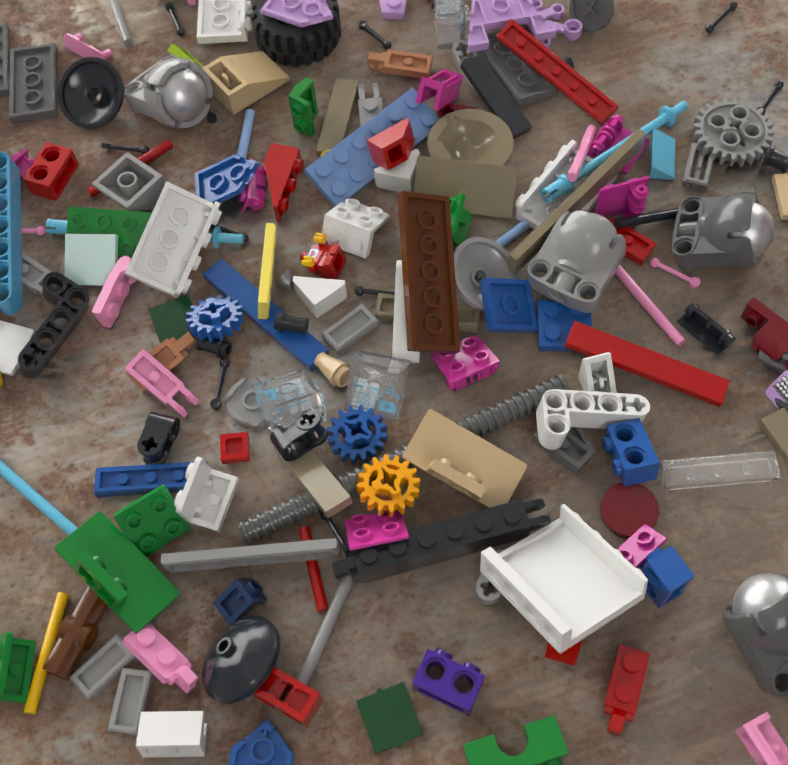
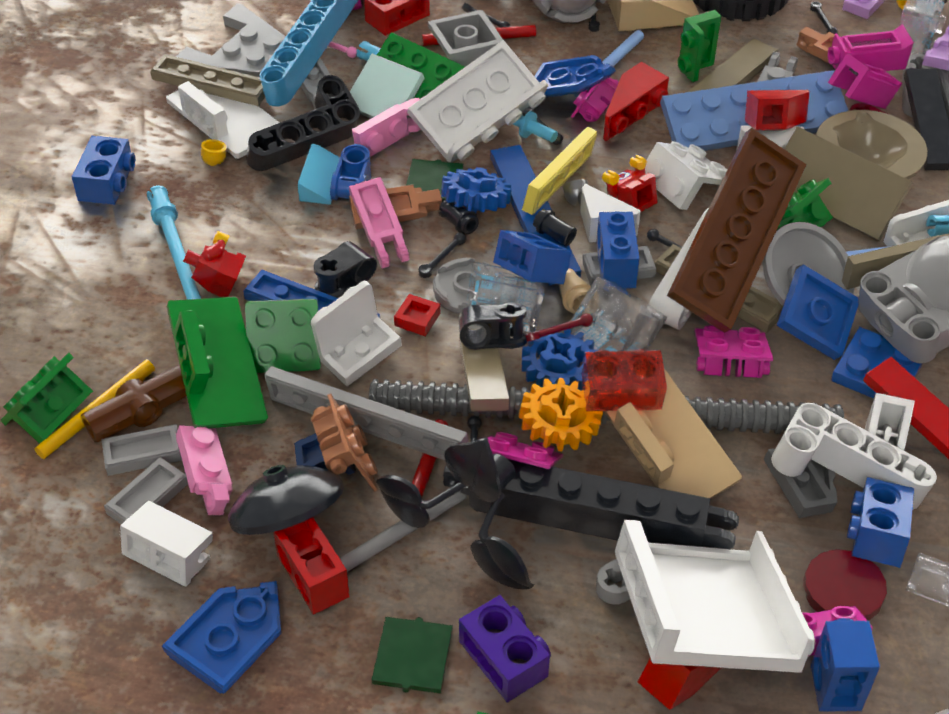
camera: 25 degrees right, 15 degrees down
none -> red piece [183,231,246,297]
none -> medium azure slope [298,144,340,205]
none -> nougat hinge [311,393,378,492]
none -> blue piece [330,144,371,201]
none -> black plant [376,438,535,589]
none -> blue brick [493,230,571,284]
none -> dark red hinge [525,313,593,342]
none -> clear red brick [582,349,667,412]
none -> blue brick [596,211,640,289]
none -> dark pink window [827,24,914,71]

